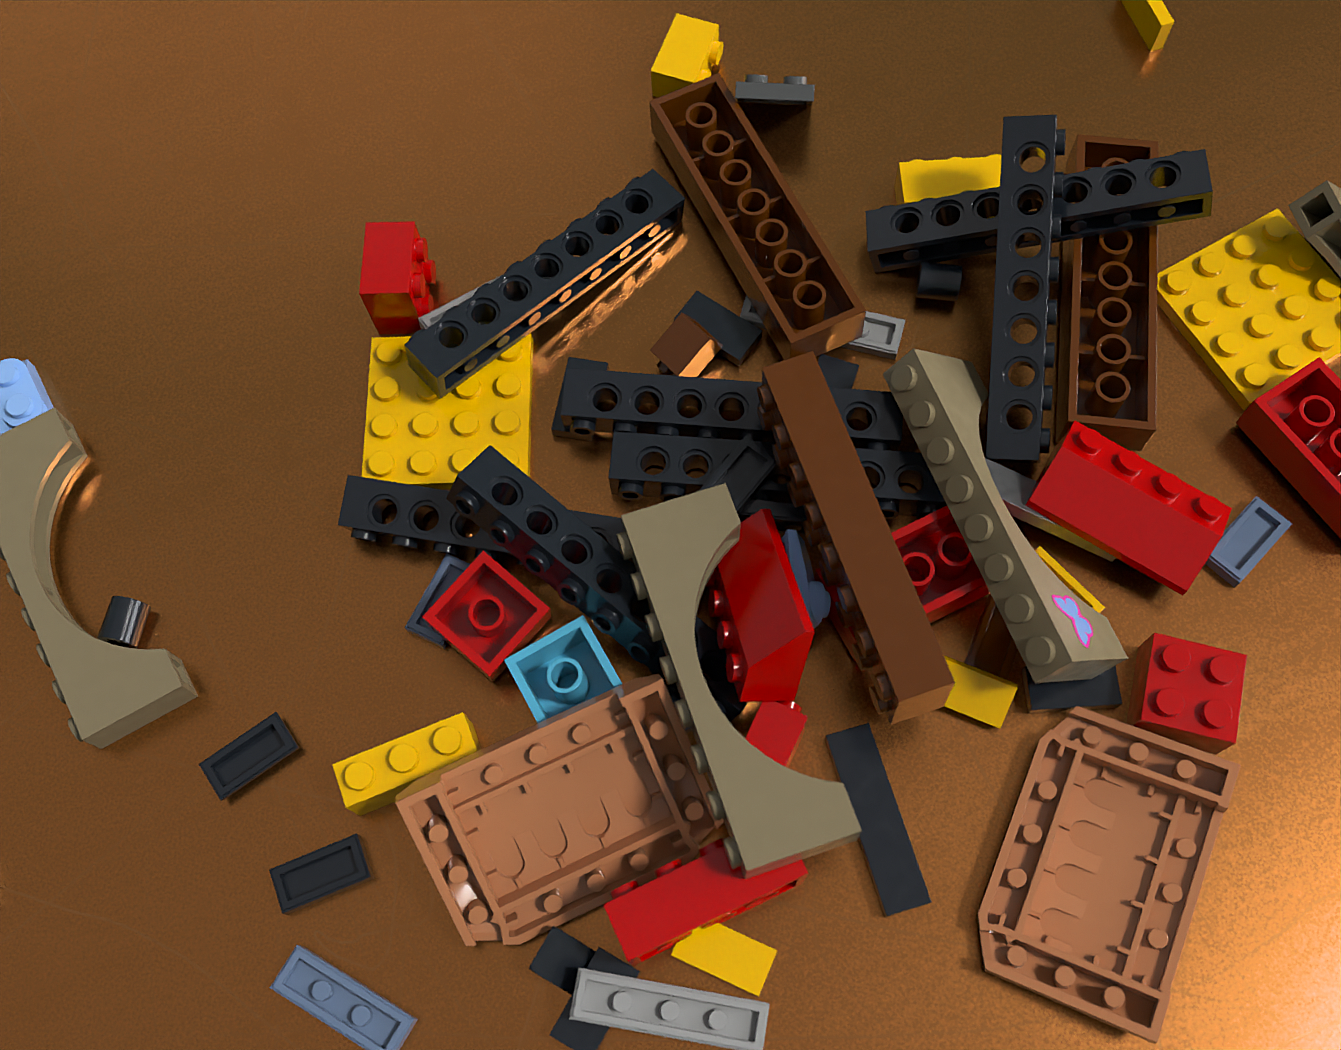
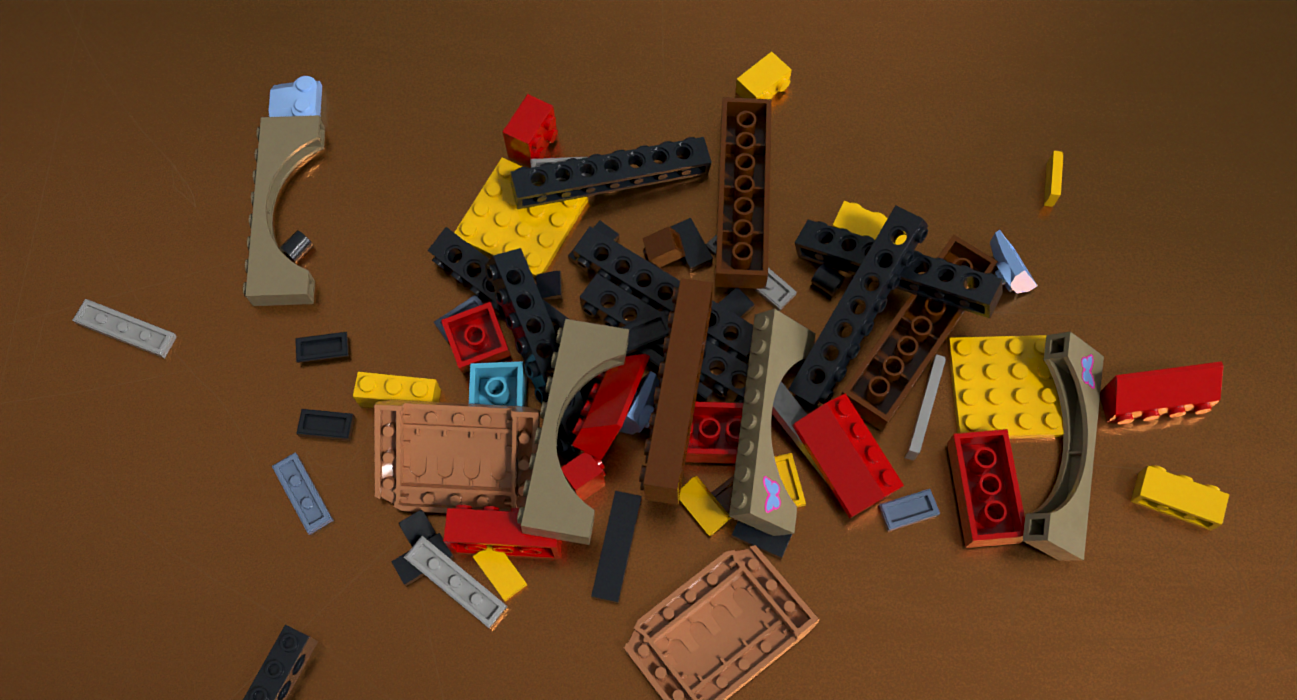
camera: 25 degrees right, 0 degrees up
dark grey plate [735,74,815,105] -> none
red brick [1126,632,1247,755] -> none
none -> black slope [536,270,563,300]
none -> light grey tile [904,354,946,461]
none -> light blue slope [990,230,1037,294]

